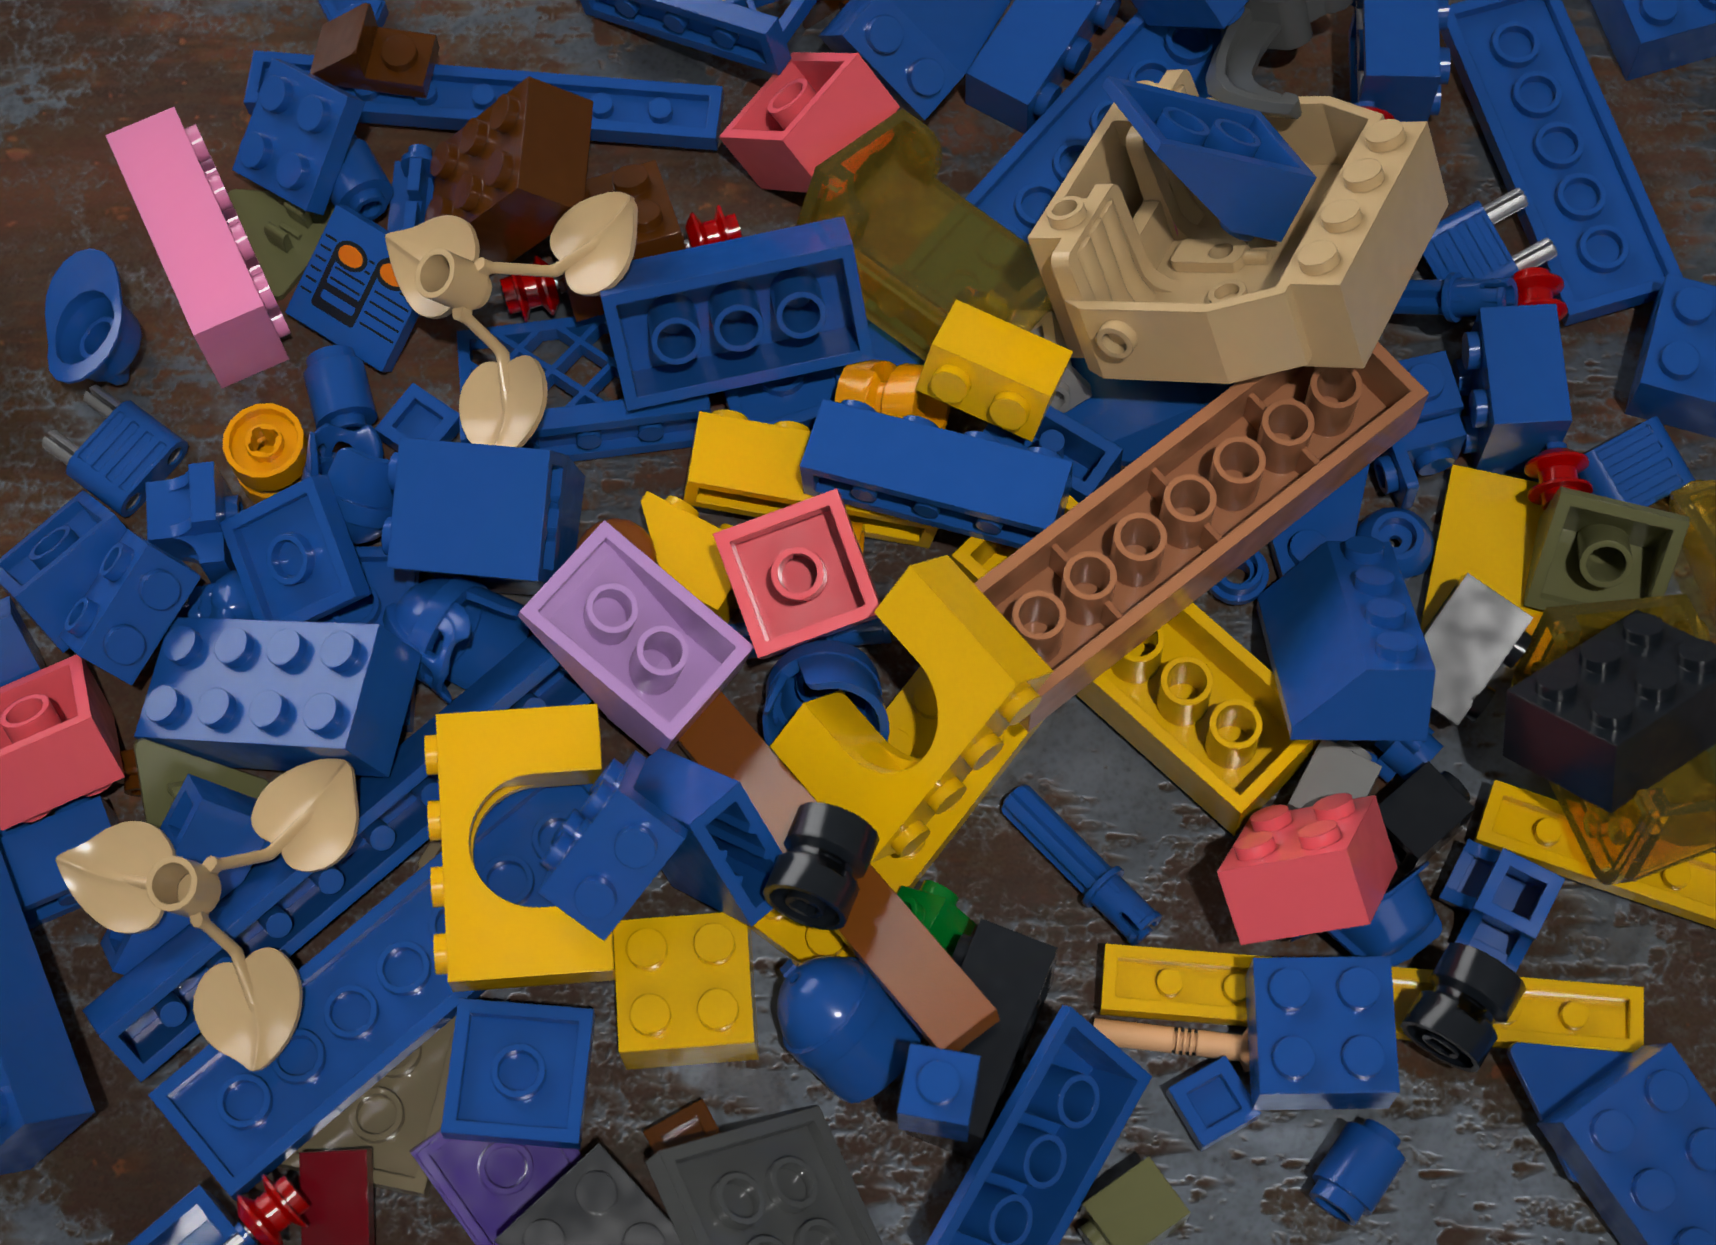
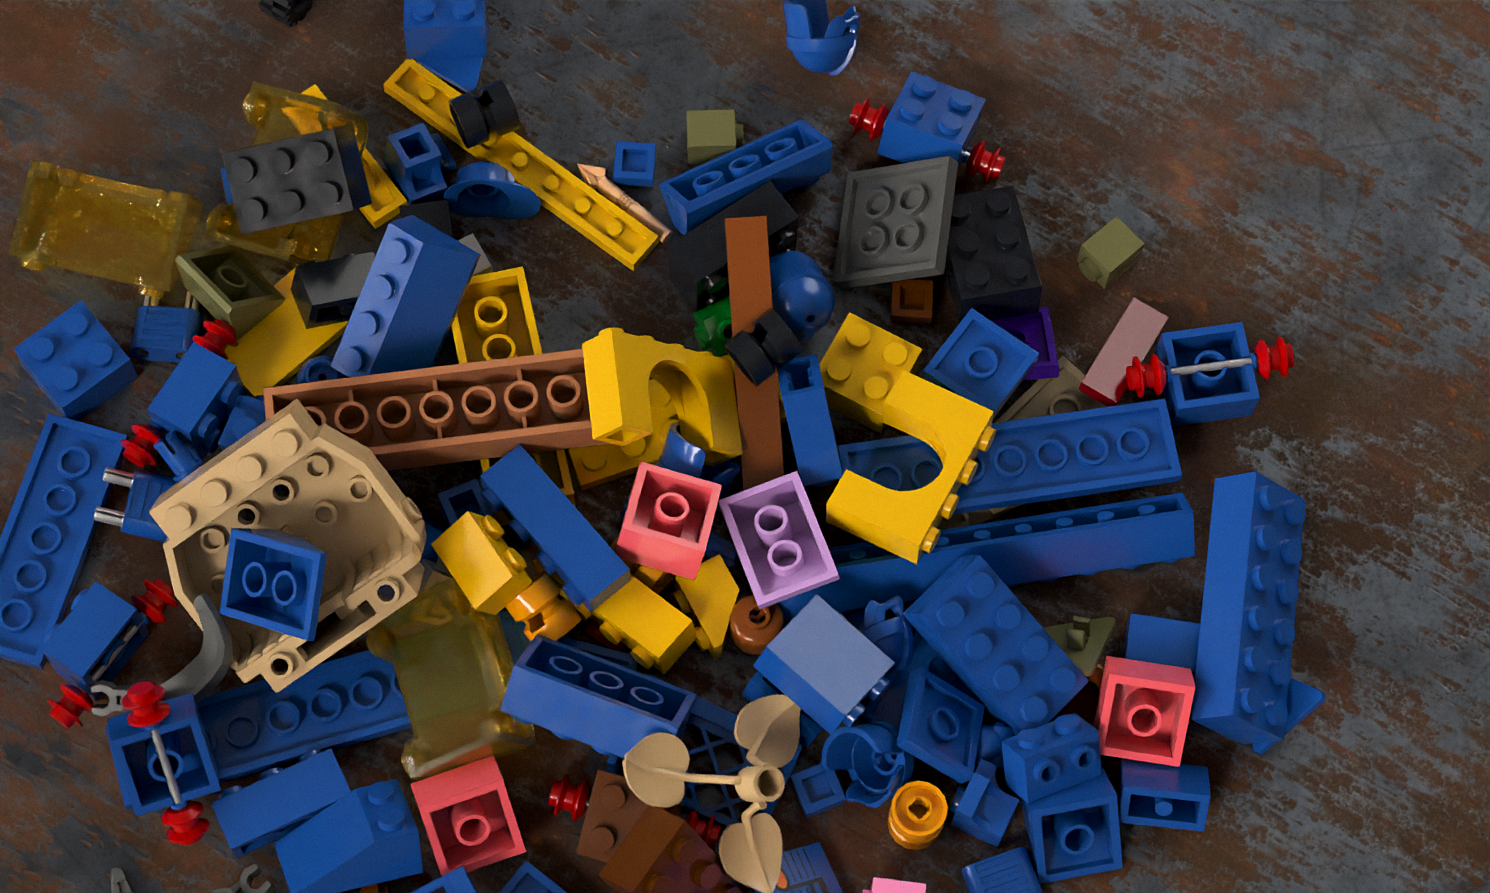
camera: 155 degrees left, 0 degrees up
tan plant [56,758,359,1072] -> none
blue slope [100,774,271,975] -> none
blue brick [303,345,377,431] -> none
blue bracket [537,750,689,941] -> none
blue brick [897,1043,981,1142] -> none
blue axle [1001,784,1162,946] -> none
coral brick [1217,793,1398,945] -> none
blue brick [1245,956,1400,1110] -> none
blue brick [1309,1119,1406,1226] -> none

